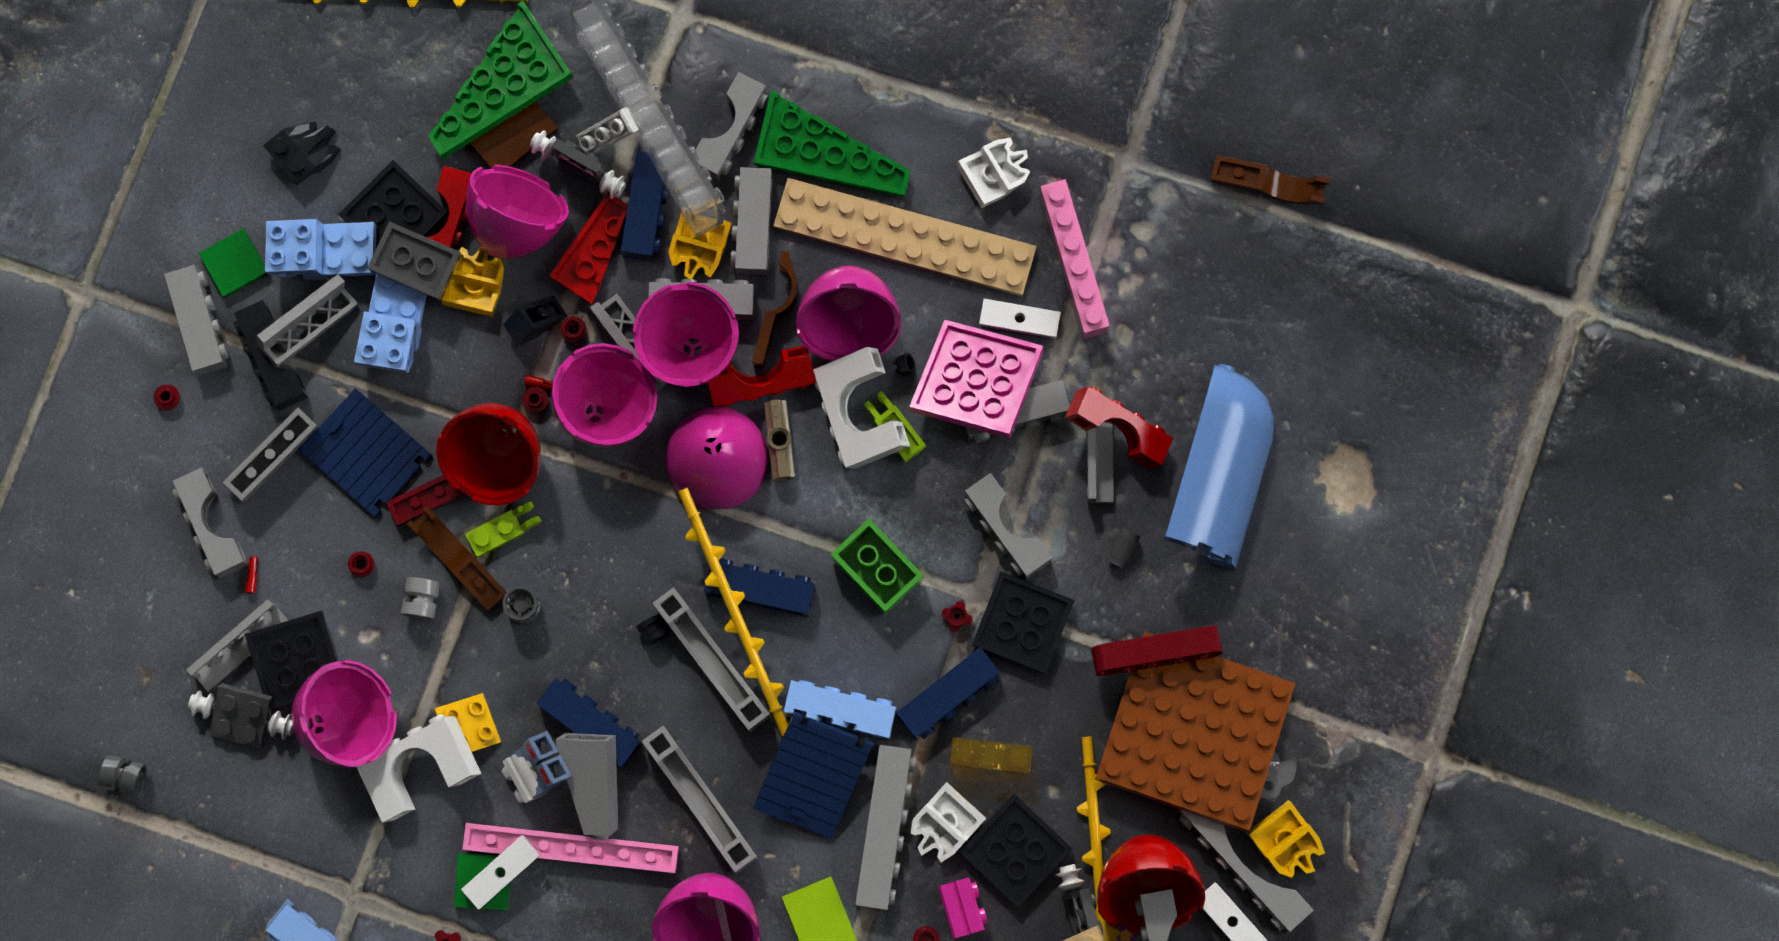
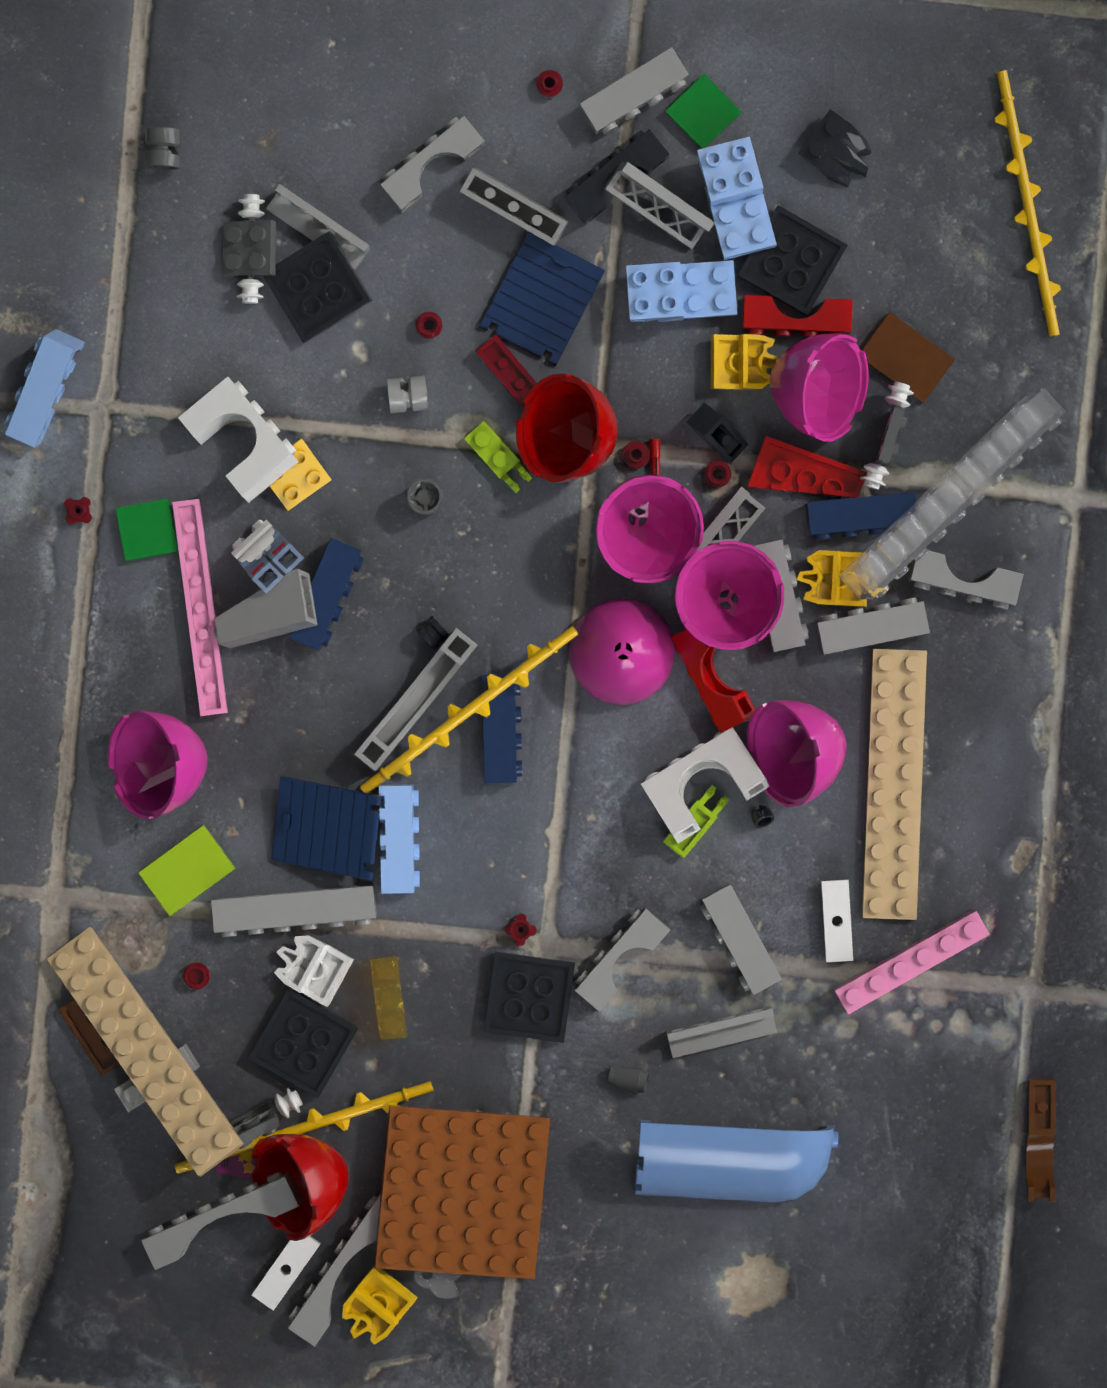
camera: 70 degrees right, 10 degrees up
red pin [245,556,258,594] -> none
dark pink piece [291,660,397,767] -> none
dark grey plate [367,222,462,301] -> none
reddish brown piece [407,506,507,611] -> none
green wing [428,1,574,160] -> none
white tile [461,835,540,910] -> none
white tile [576,107,639,155] -> none
light grey arch [642,726,758,874] -> none
reddish brown piece [752,250,798,369] -> none
green wing [754,90,911,198] -> none
dark tan piece [764,400,795,482] -> none
bright green brick [830,519,924,616] -> none
dark blue brick [896,647,1000,740] -> none
plate [909,320,1044,439] -> none
dark pink brick [938,878,988,939] -> none
white plate [956,138,1030,208] -> none
red arch [1065,386,1173,469] -> none
dark red beam [1091,626,1223,676] -> none

